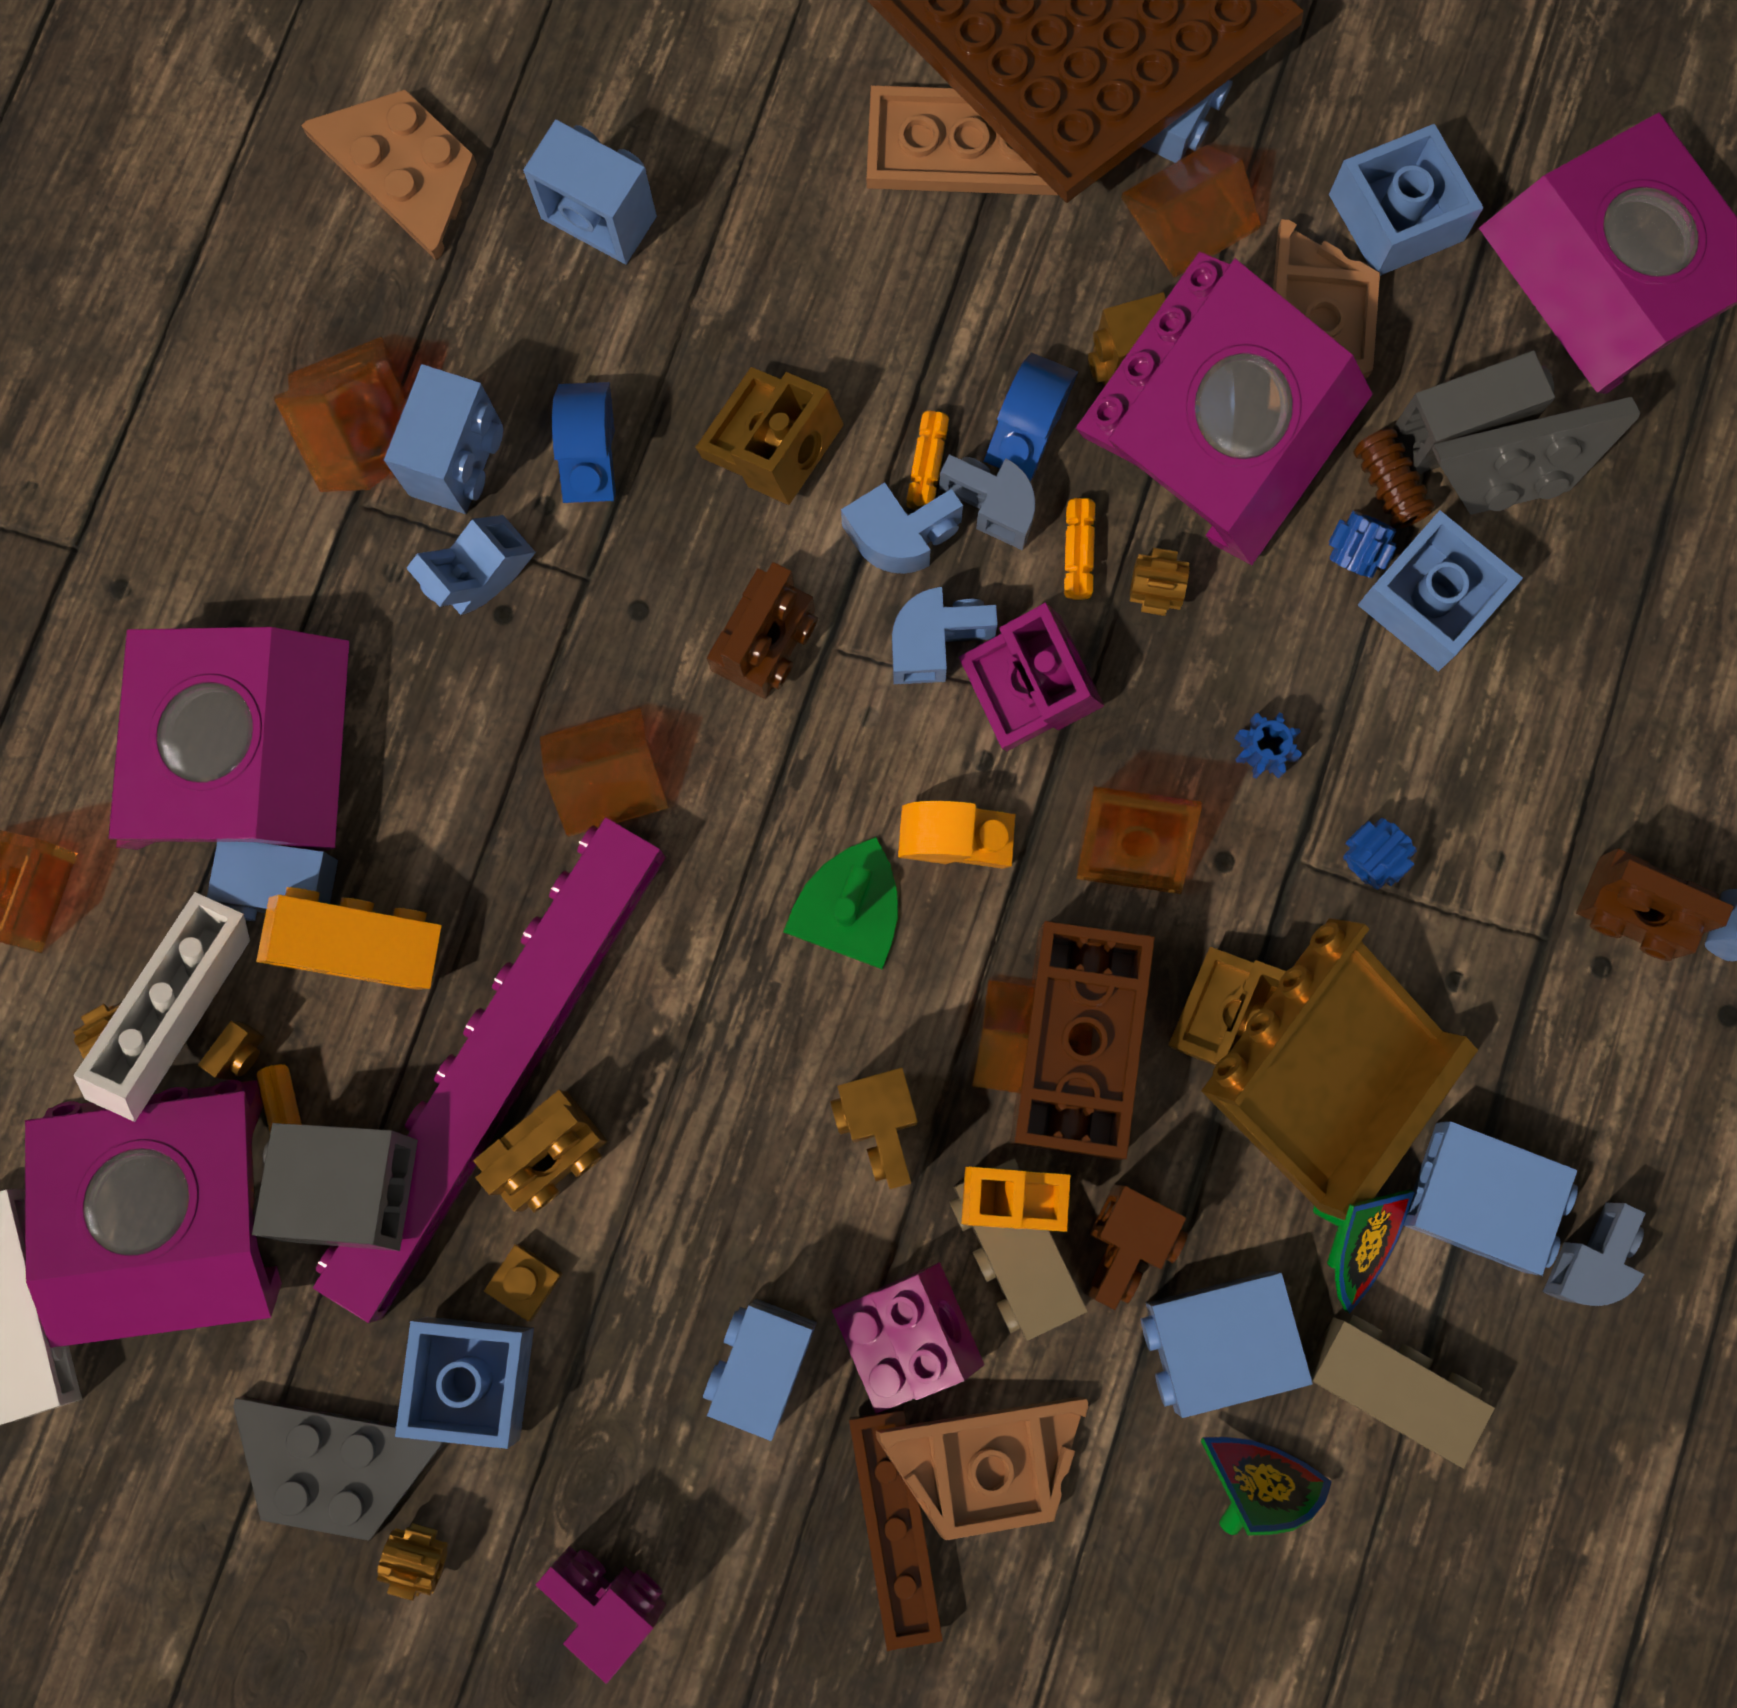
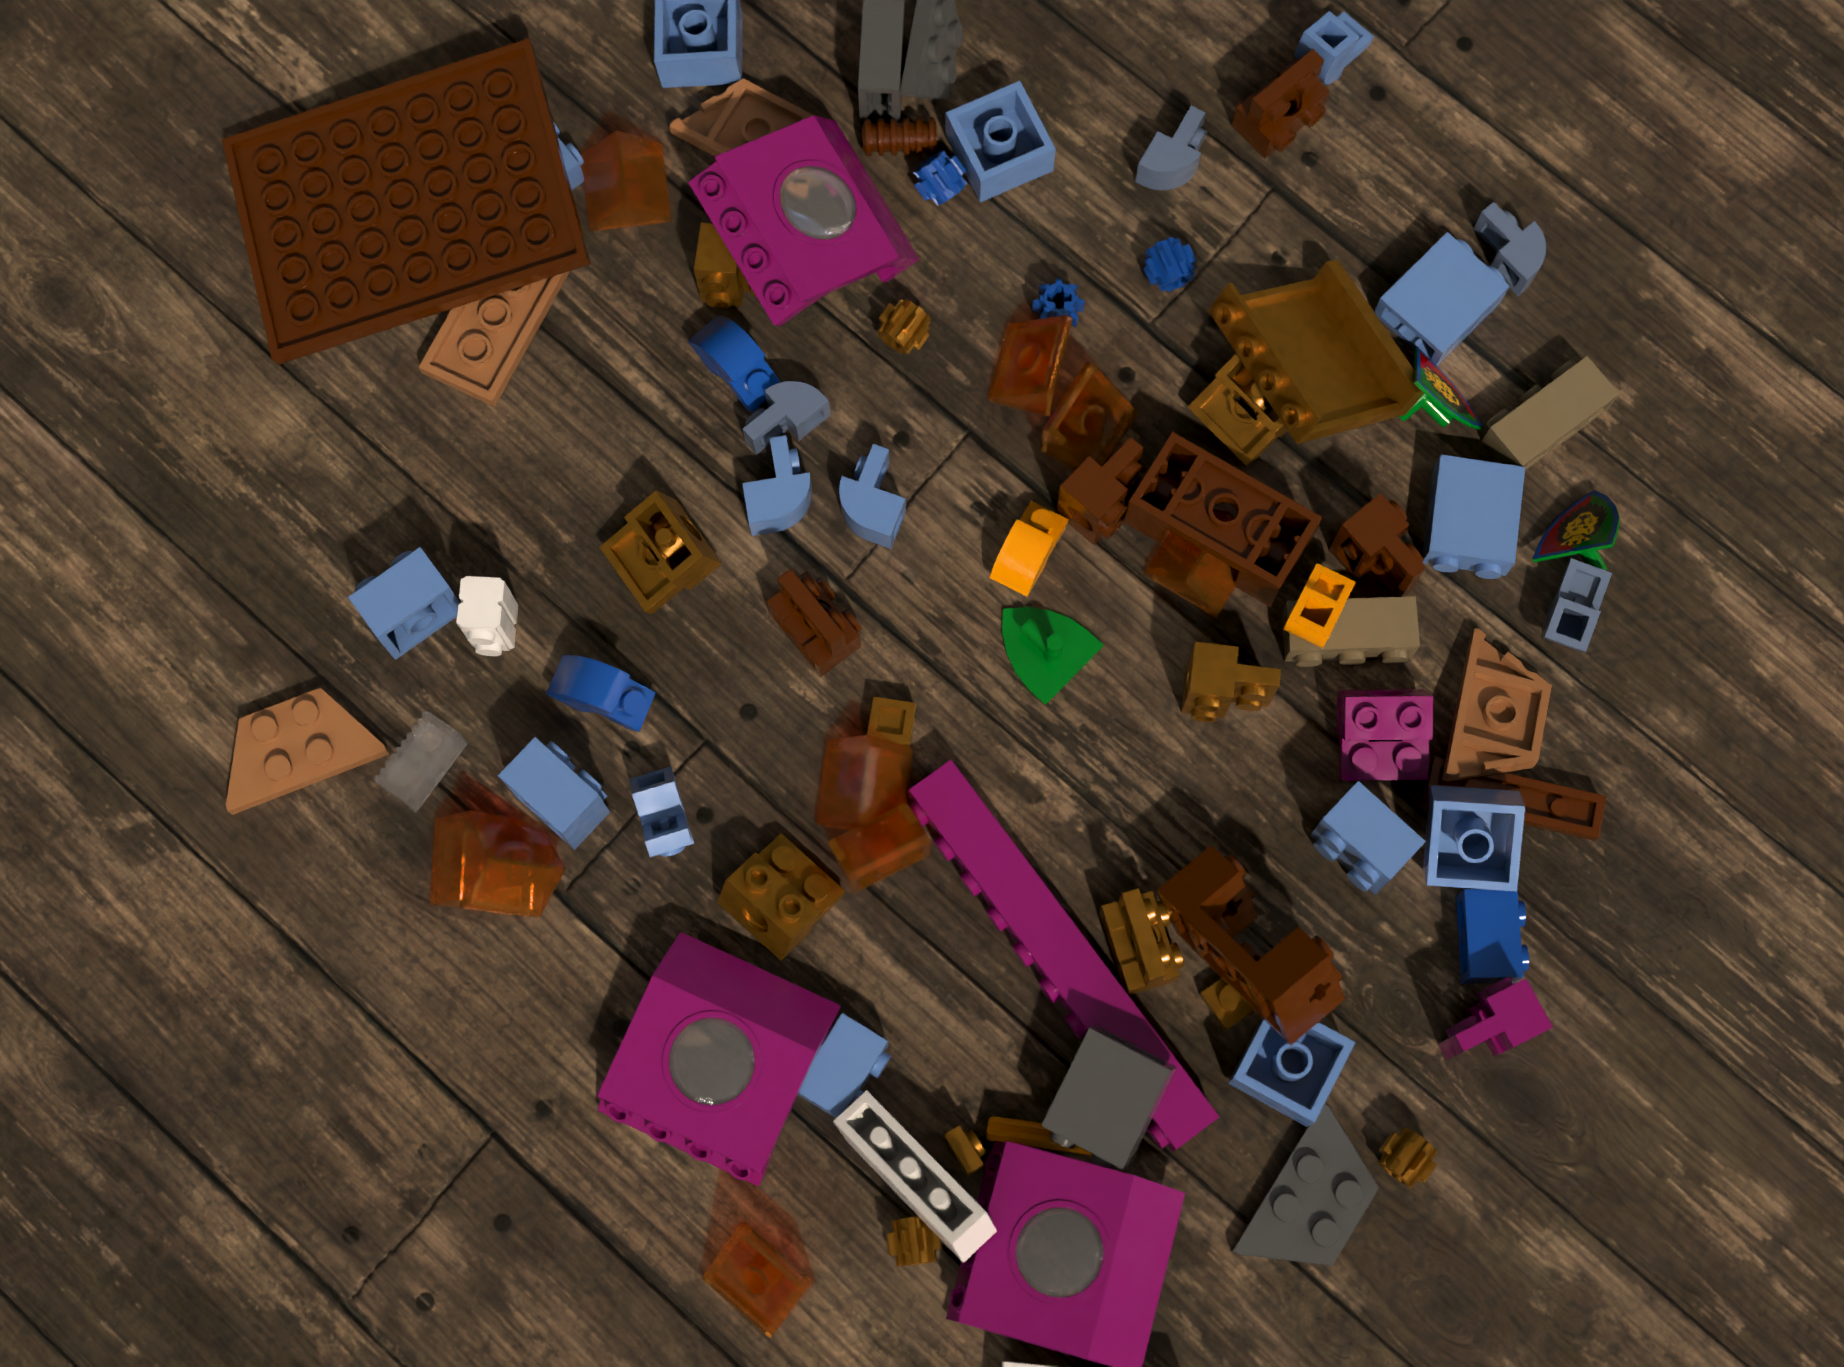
camera: 70 degrees left, 5 degrees down
light orange brick [256,887,442,990] -> none
light orange axle [906,410,949,511] -> none
magenta brick [959,602,1104,751] -> none
light orange axle [1064,498,1095,600] -> none
none -> clear brick [374,711,468,813]
none -> white brick [456,576,518,656]
none -> pearl gold brick [717,834,845,960]
none -> clear orange slope [828,803,931,895]
none -> pearl gold plate [867,696,916,748]
none -> clear orange slope [988,315,1073,416]
none -> reddish brown brick [1056,437,1144,545]
none -> sand blue brick [1135,105,1207,190]
none -> reddish brown plate [1157,845,1345,1046]
none -> medium blue brick [1423,785,1525,892]
none -> blue brick [1455,889,1529,984]
none -> sand blue brick [1541,558,1612,653]

